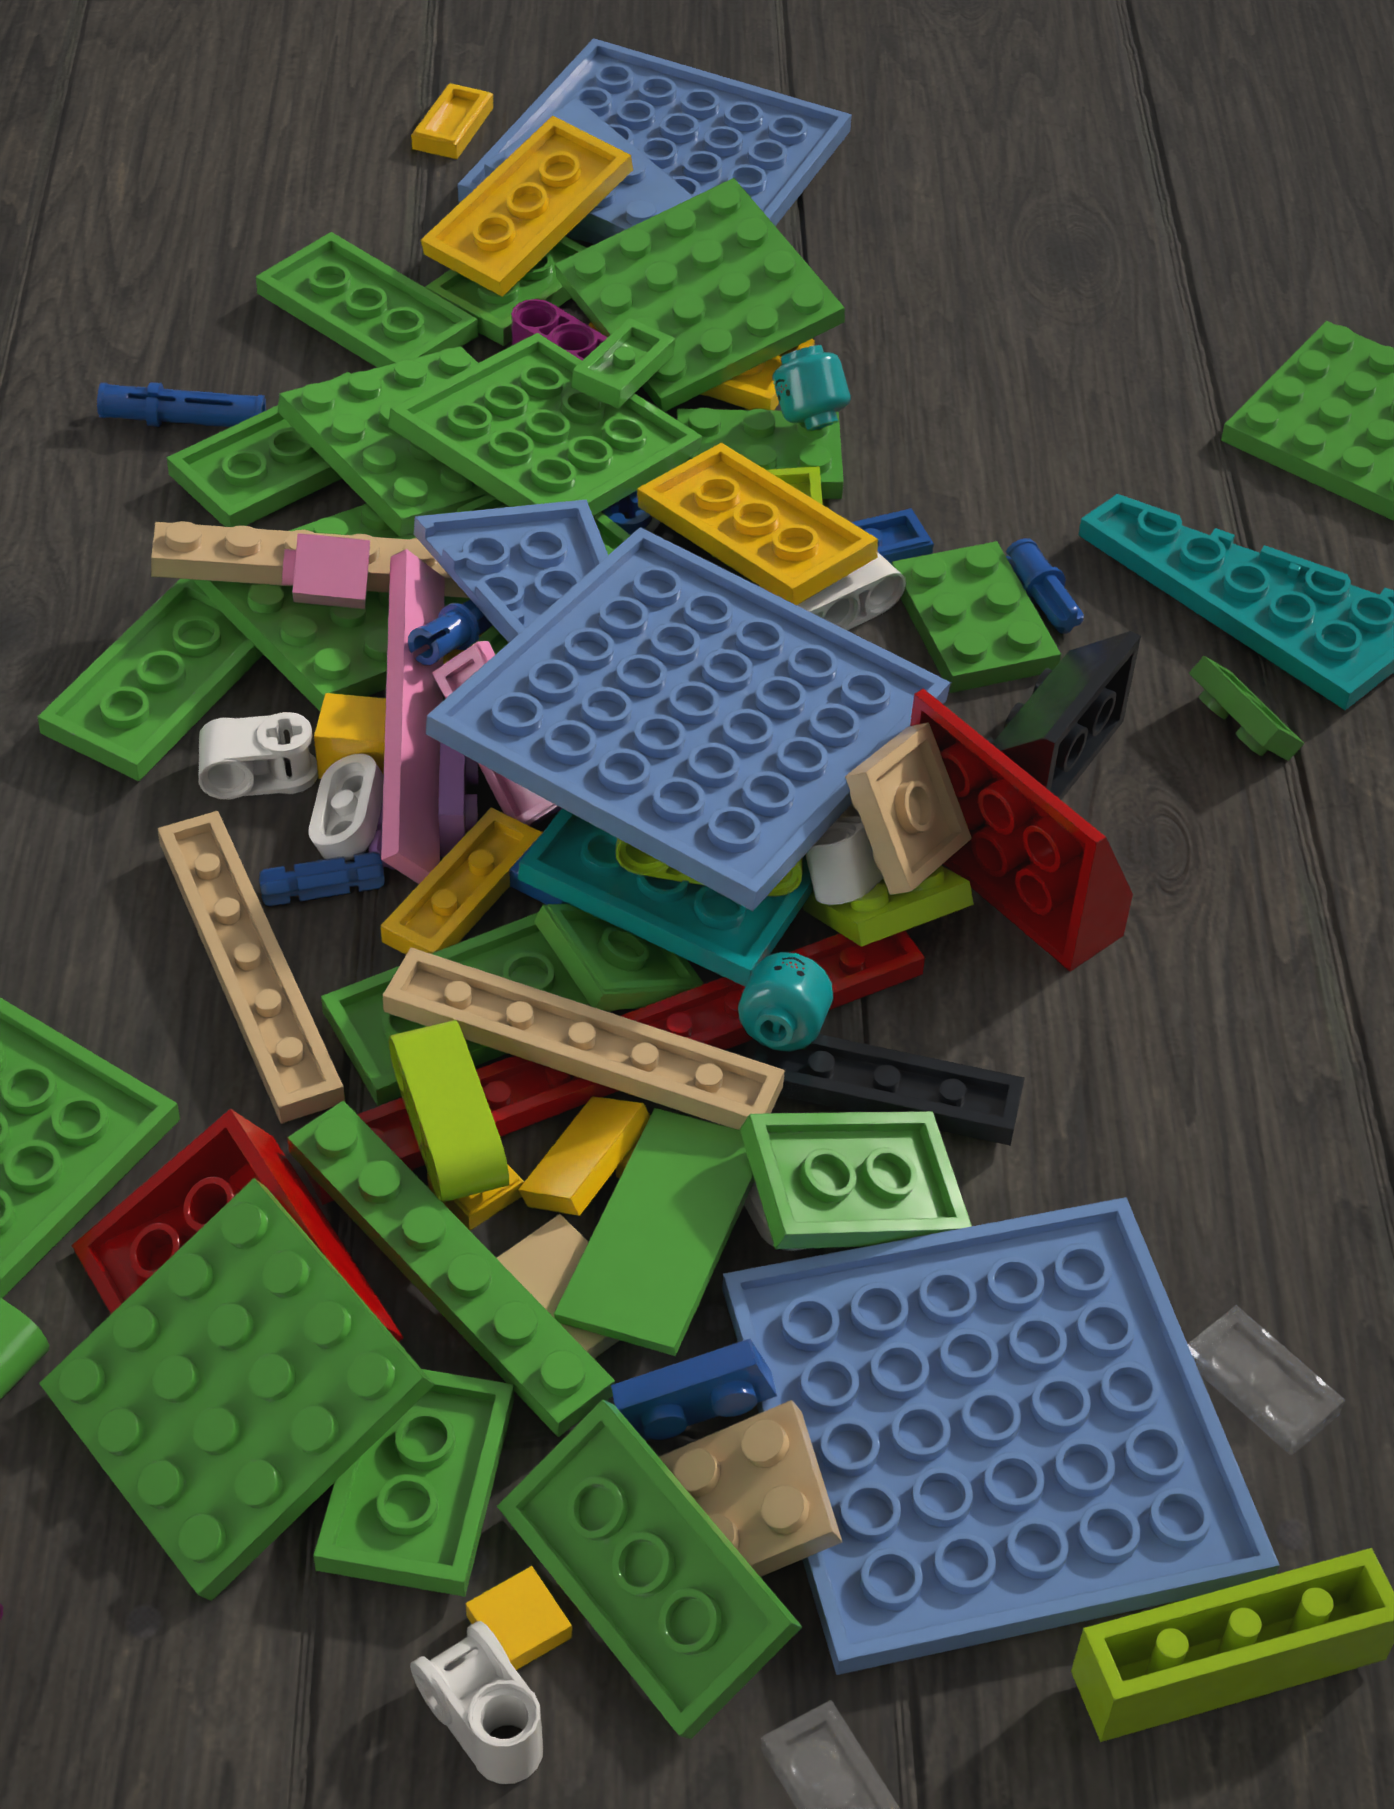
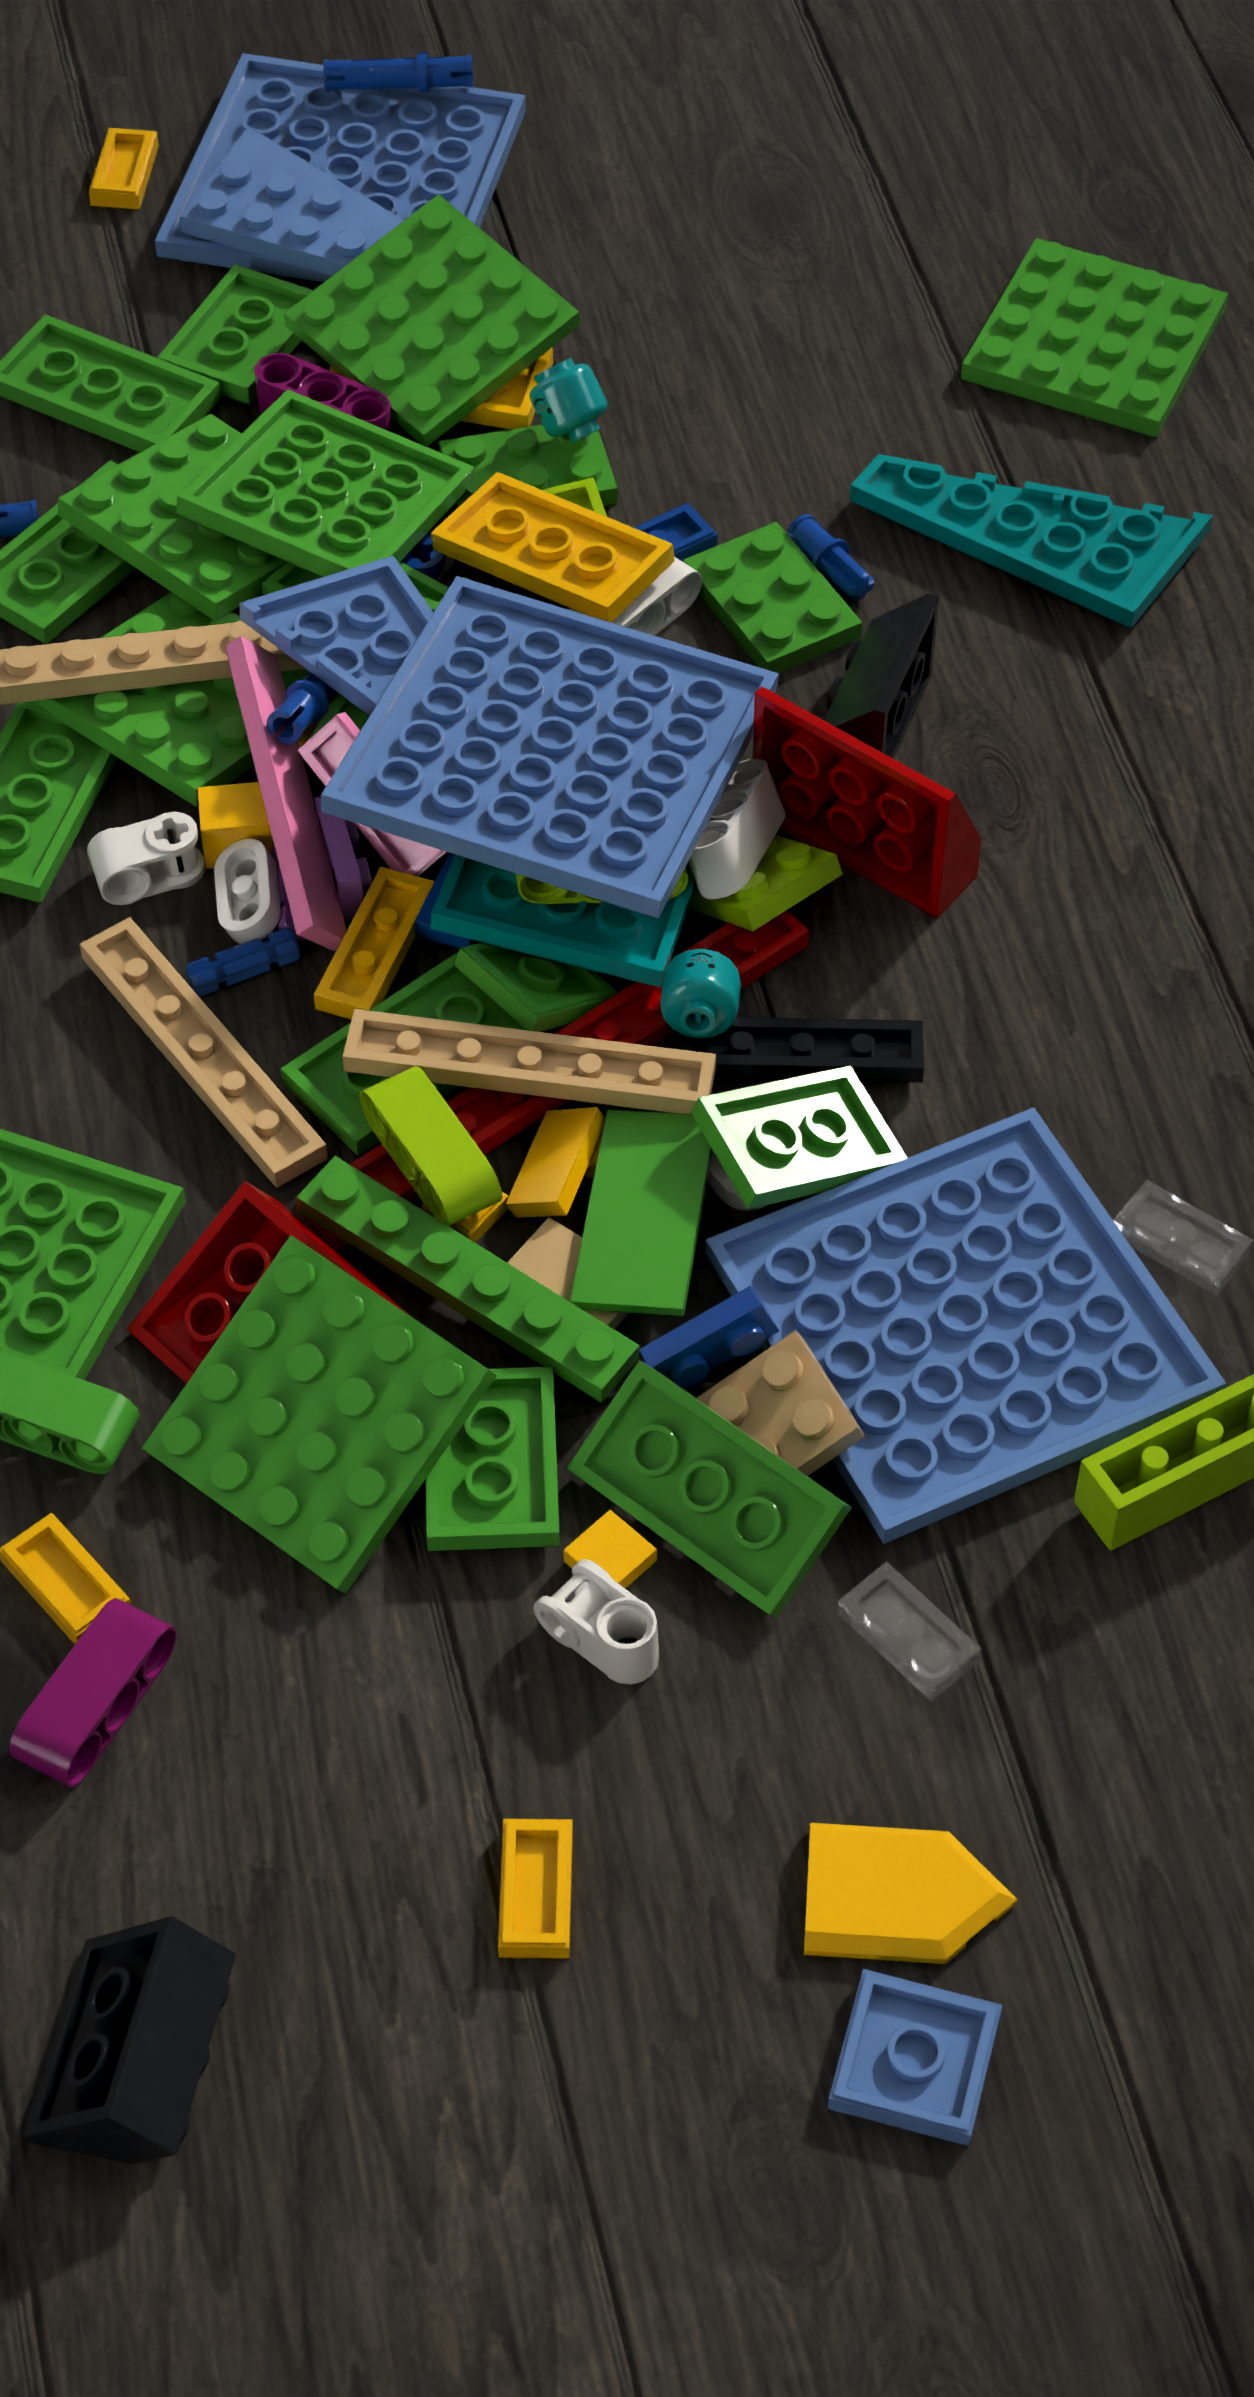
camera: 10 degrees left, 5 degrees up
bright pink brick [282,533,370,609] -> none
yellow plate [421,116,633,297] -> none
bright green plate [571,318,676,409] -> none
tan plate [845,722,972,895] -> none
bright green plate [1188,656,1305,761] -> none
none -> blue pin [323,52,473,93]

